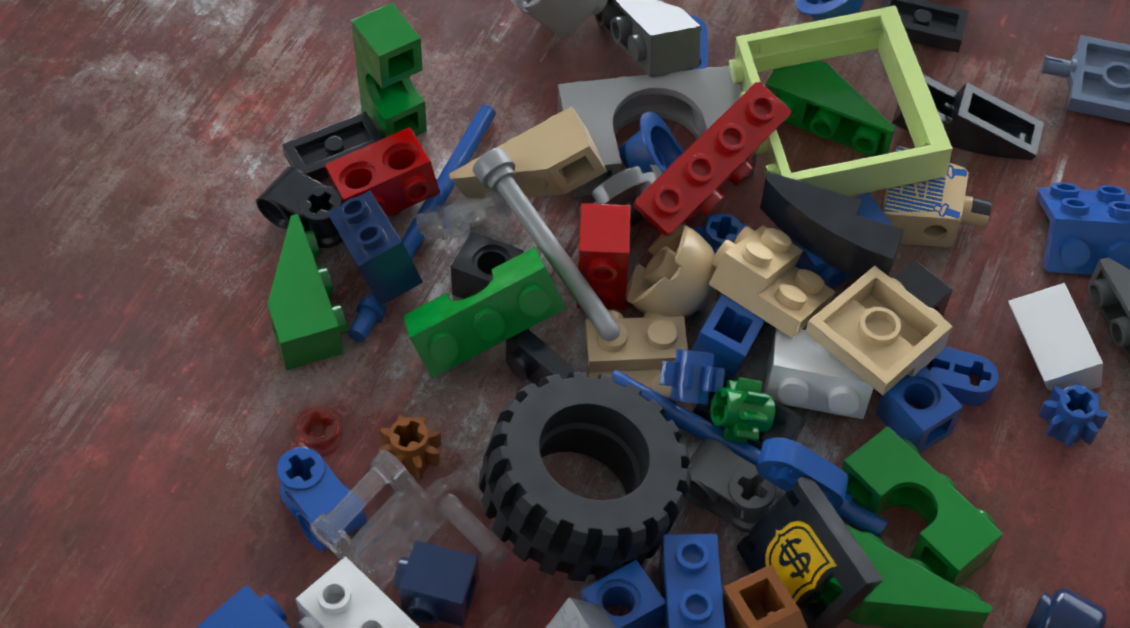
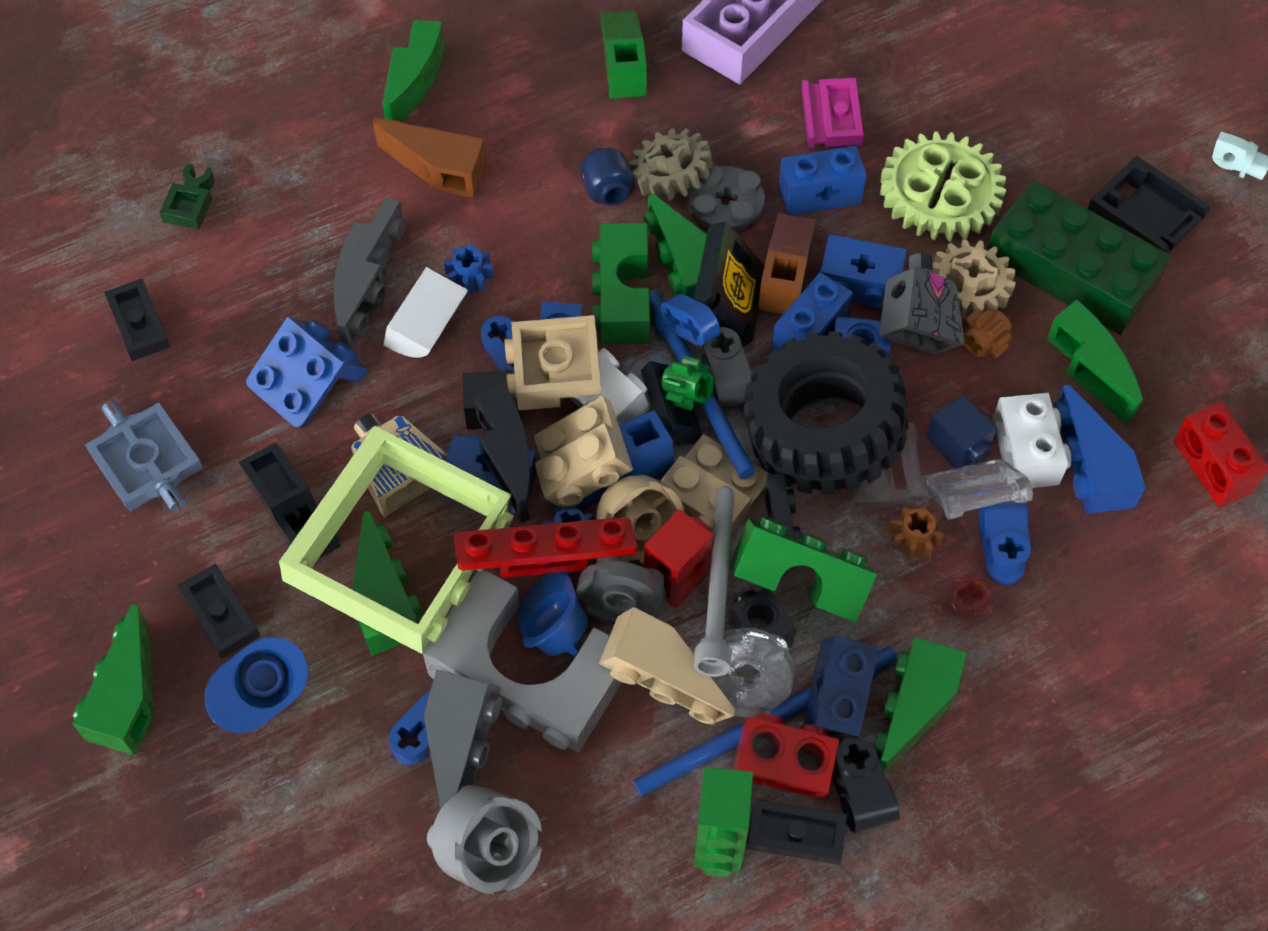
camera: 140 degrees left, 5 degrees up
blue gear [659,349,725,405] -> none

